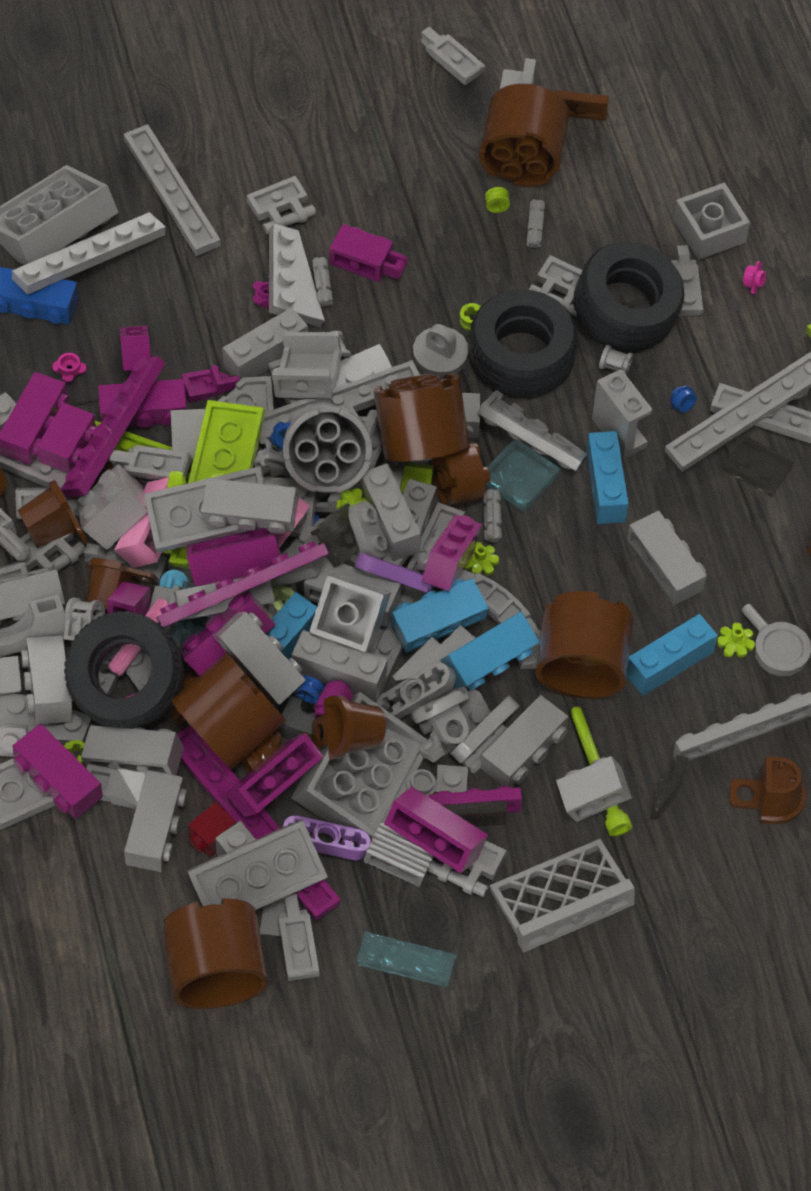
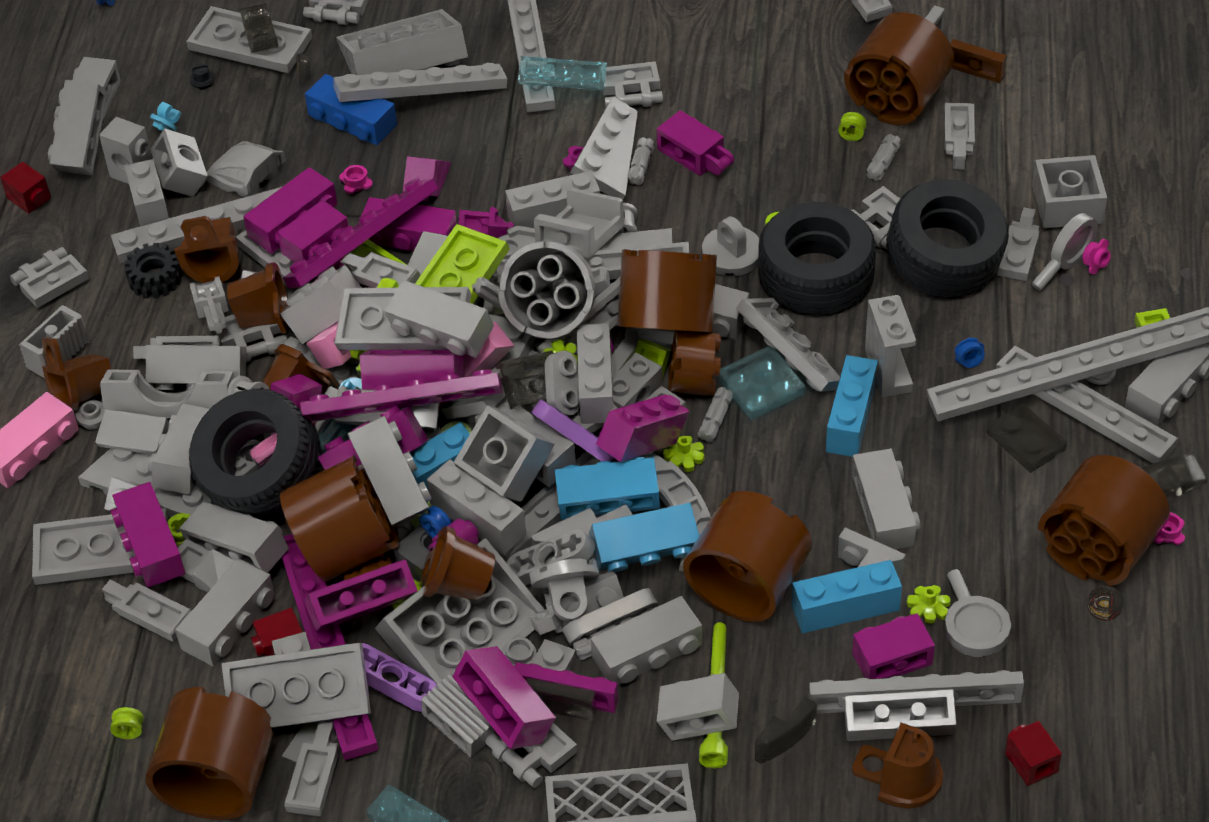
camera: 25 degrees right, 10 degrees down
light grey bush [599,345,634,376] -> none
none -> light grey hinge [102,580,191,642]
none -> lime bush [110,707,144,739]
none -> clear light blue plate [518,56,607,90]
none -> light grey slope [838,527,906,580]
none -> light grey brick [844,689,956,741]
none -> magenta brick [852,613,935,679]
none -> light grey hinge [944,103,975,170]
none -> light grey piece [1031,213,1098,291]

